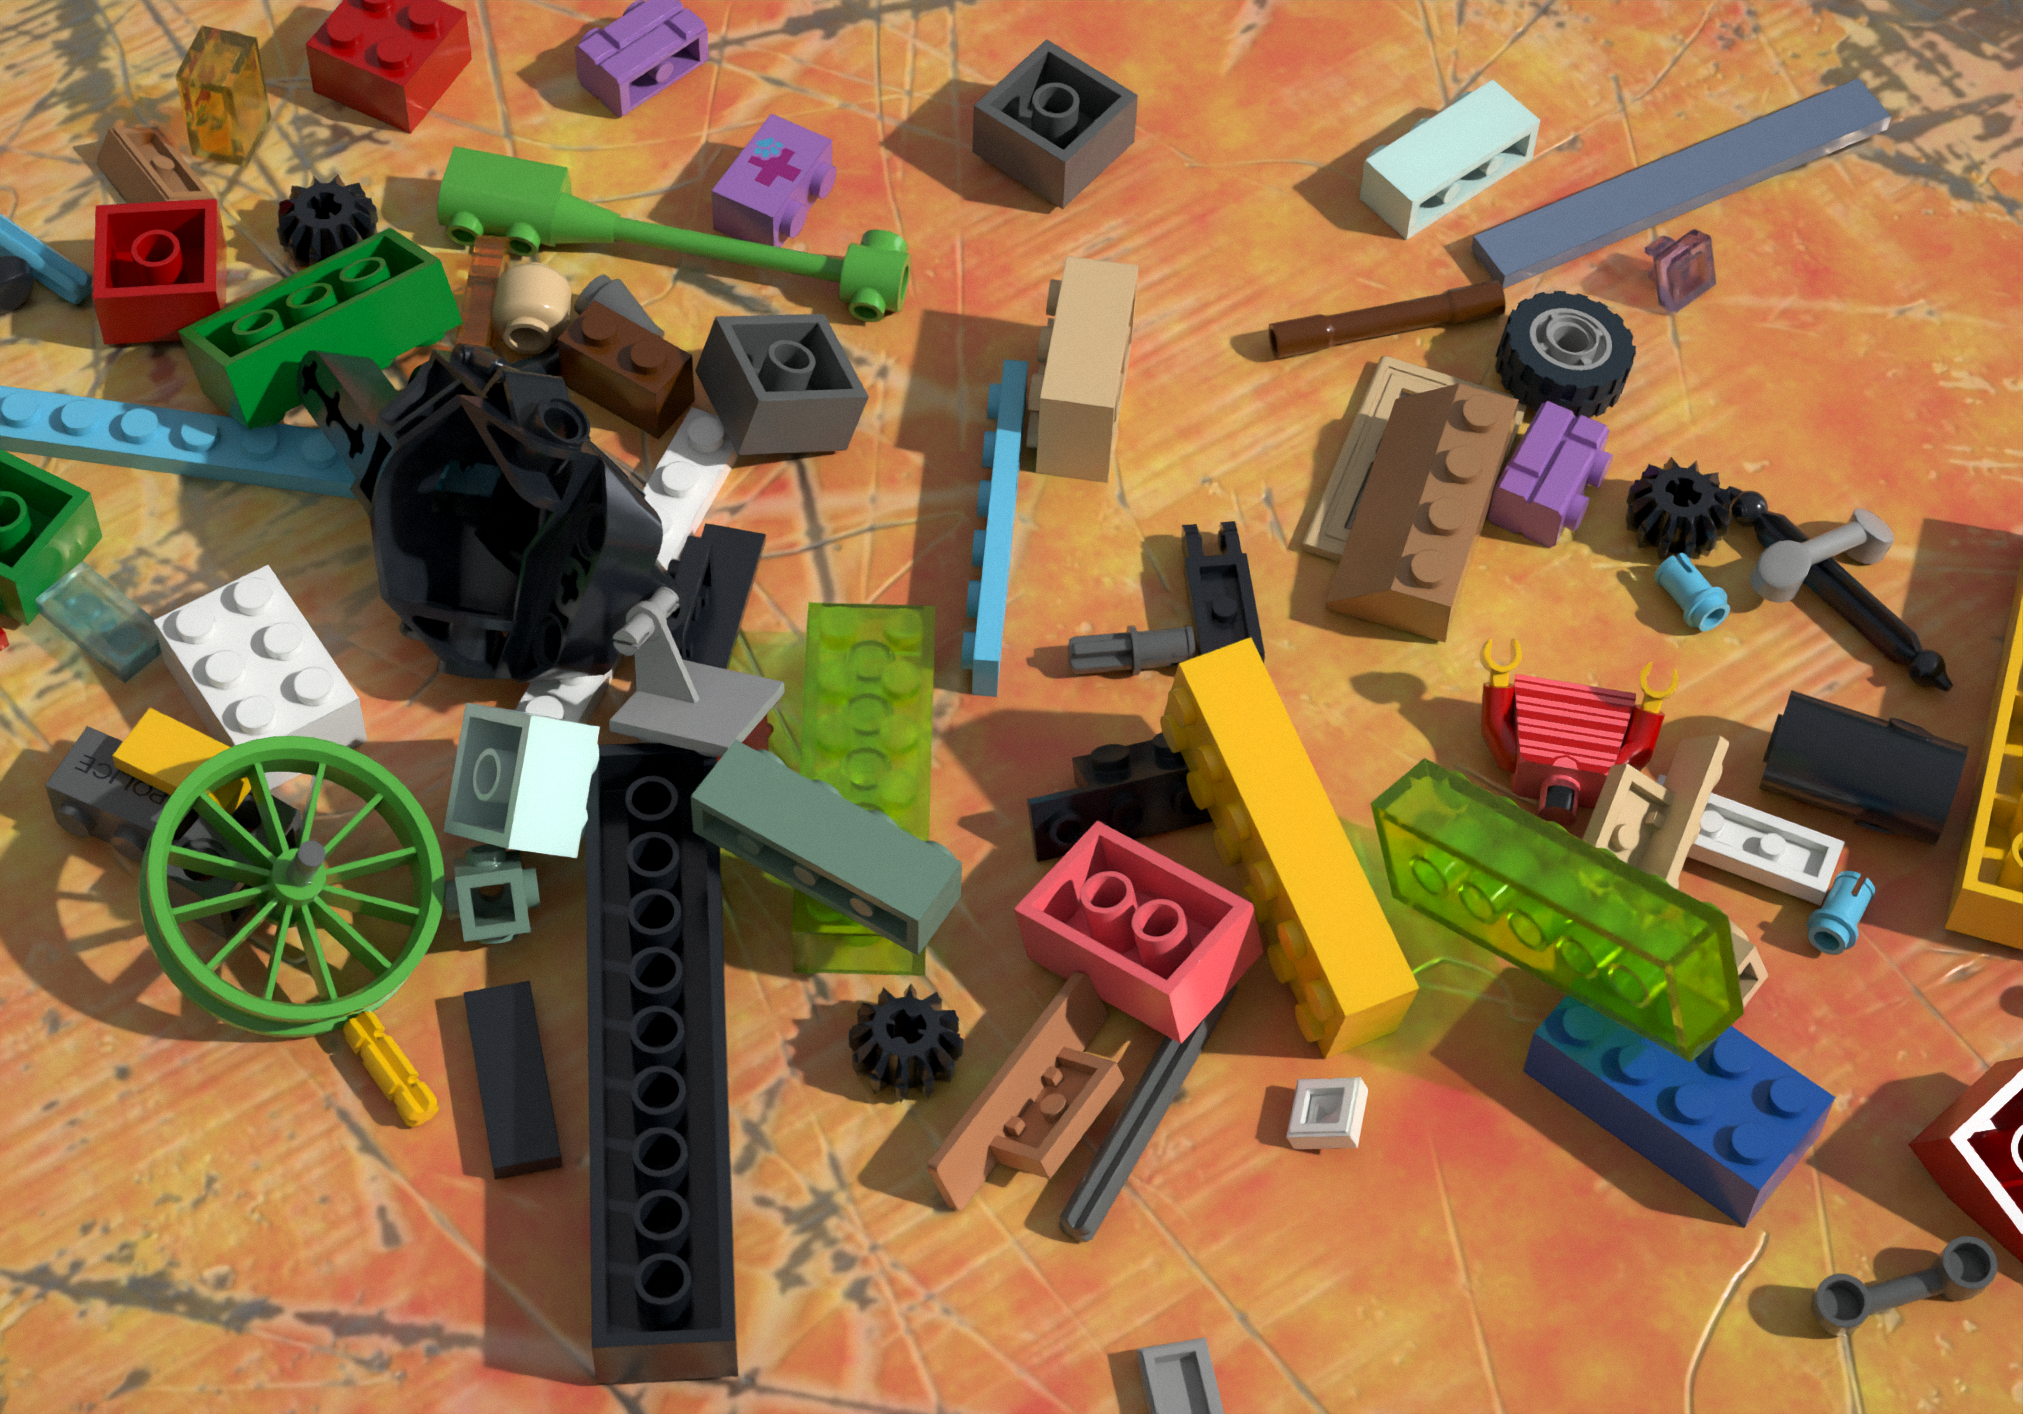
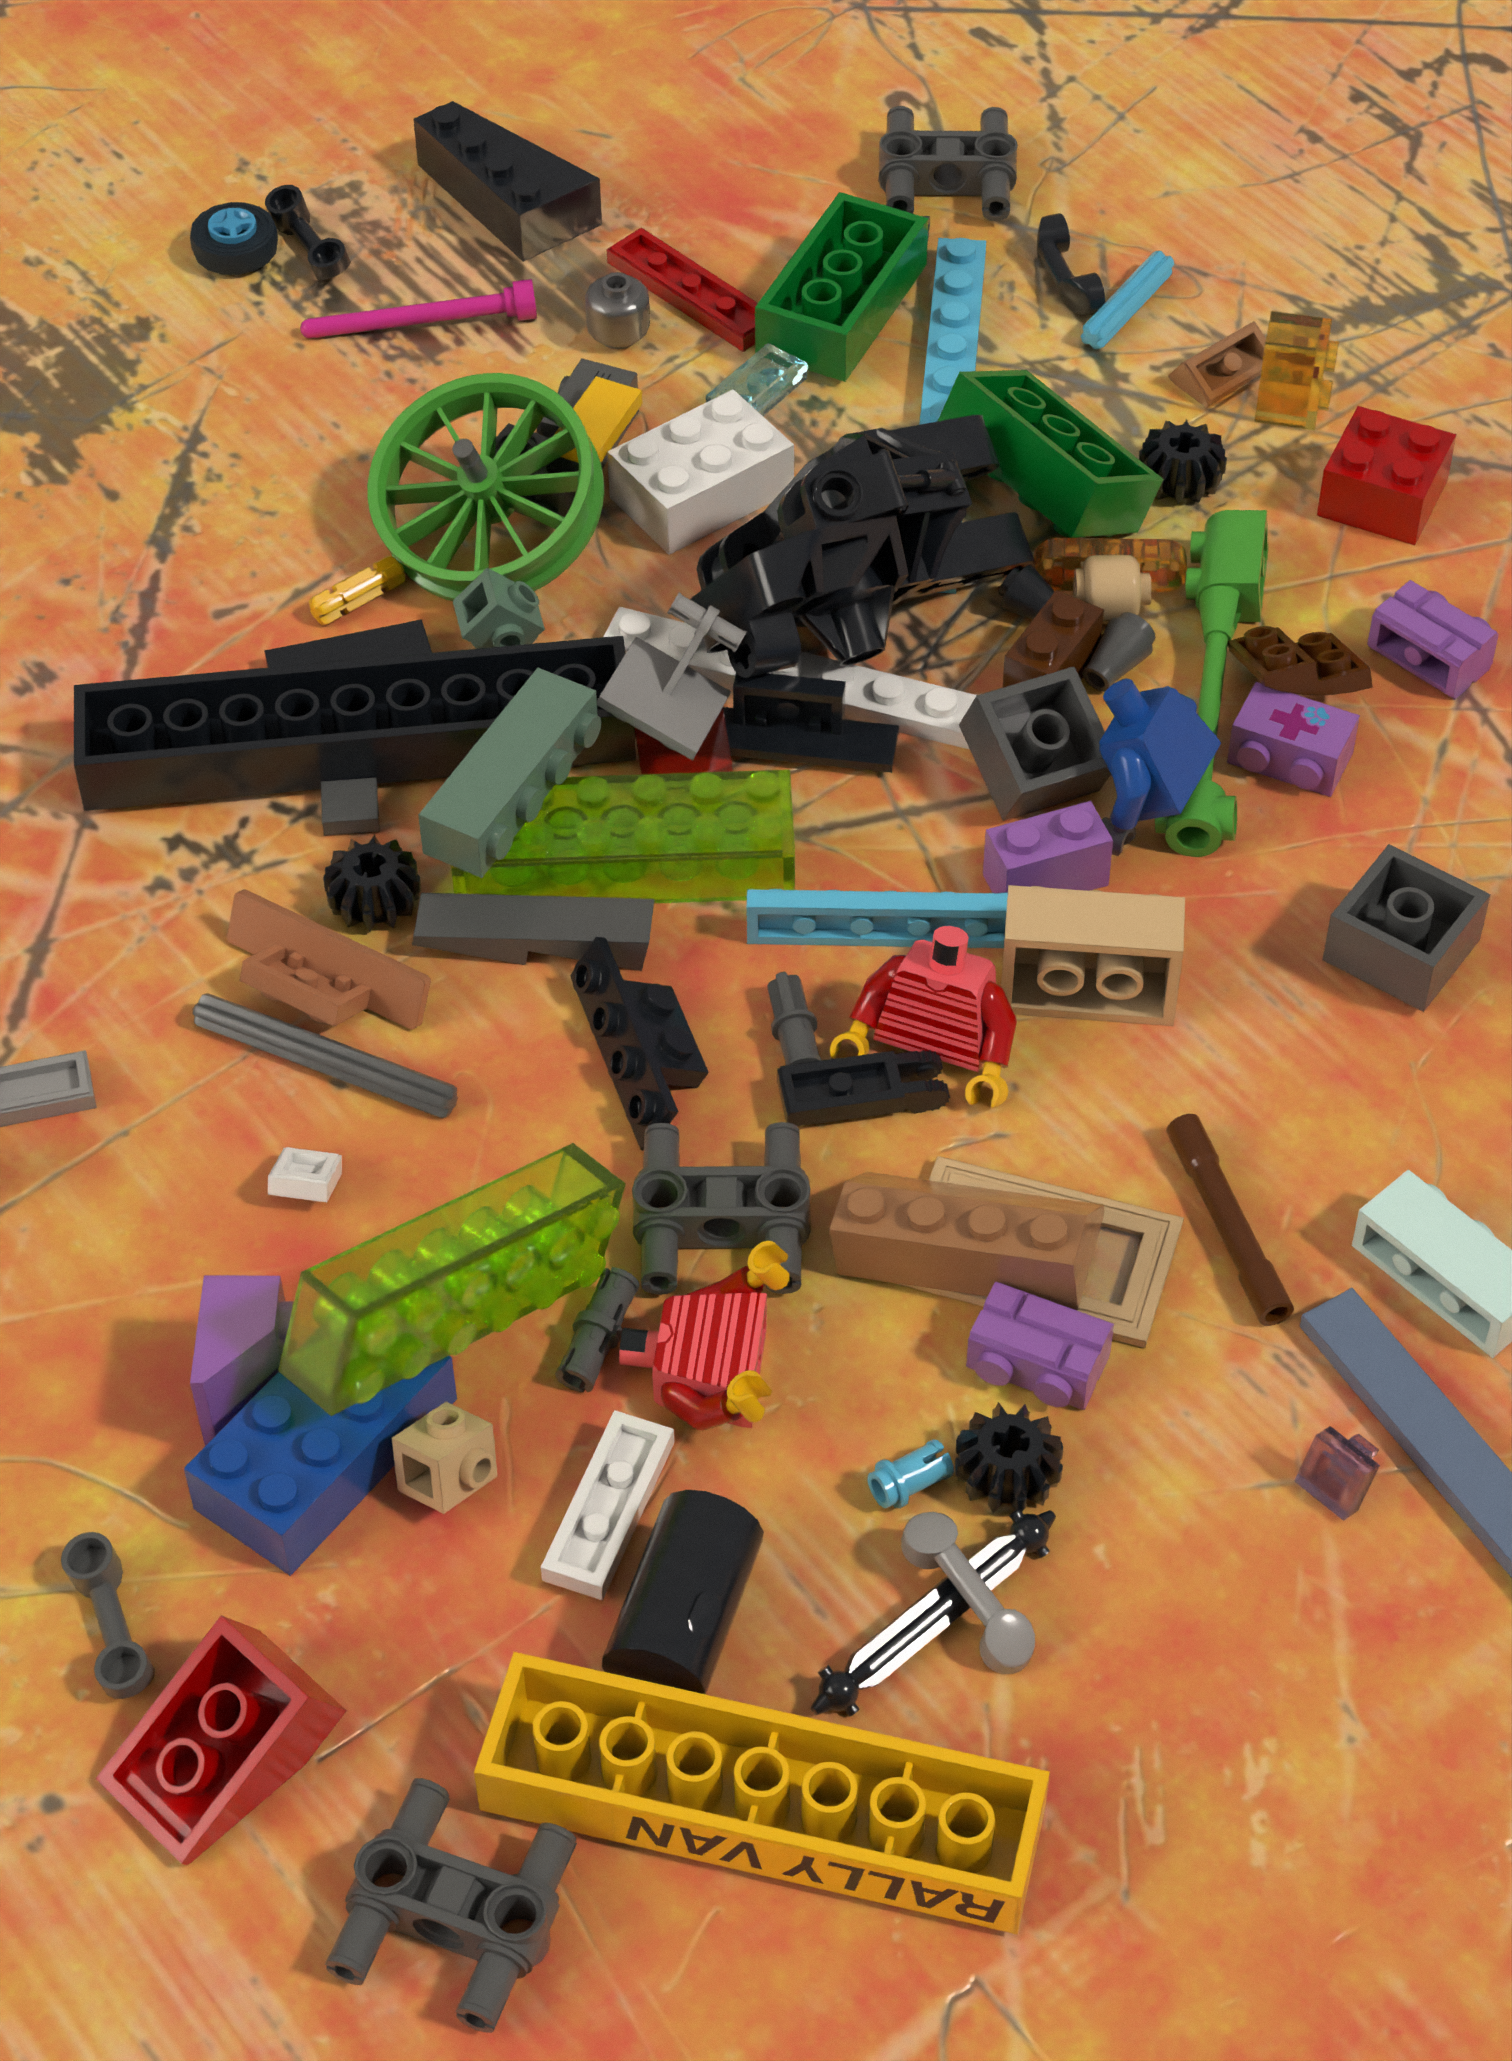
camera: 90 degrees right, 5 degrees down
red brick [93,199,227,345] -> none
light aqua brick [443,703,600,858] -> none
coral brick [1014,821,1263,1044] -> none
yellow brick [1160,637,1419,1059] -> none
black wheel [1495,291,1636,417] -> none
tan bracket [1567,735,1729,966] -> none
medium azure pin [1807,871,1876,955] -> none
none -> medium lavender slope [190,1275,303,1446]
none -> dark grey tile [321,778,380,836]
none -> dark grey slope [412,893,654,971]
none -> dark grey piece [632,1122,811,1295]
none -> torso [830,926,1017,1108]
none -> medium lavender brick [983,801,1113,893]
none -> blue torso [1099,679,1221,856]
none -> reddish brown slope [1228,626,1373,695]

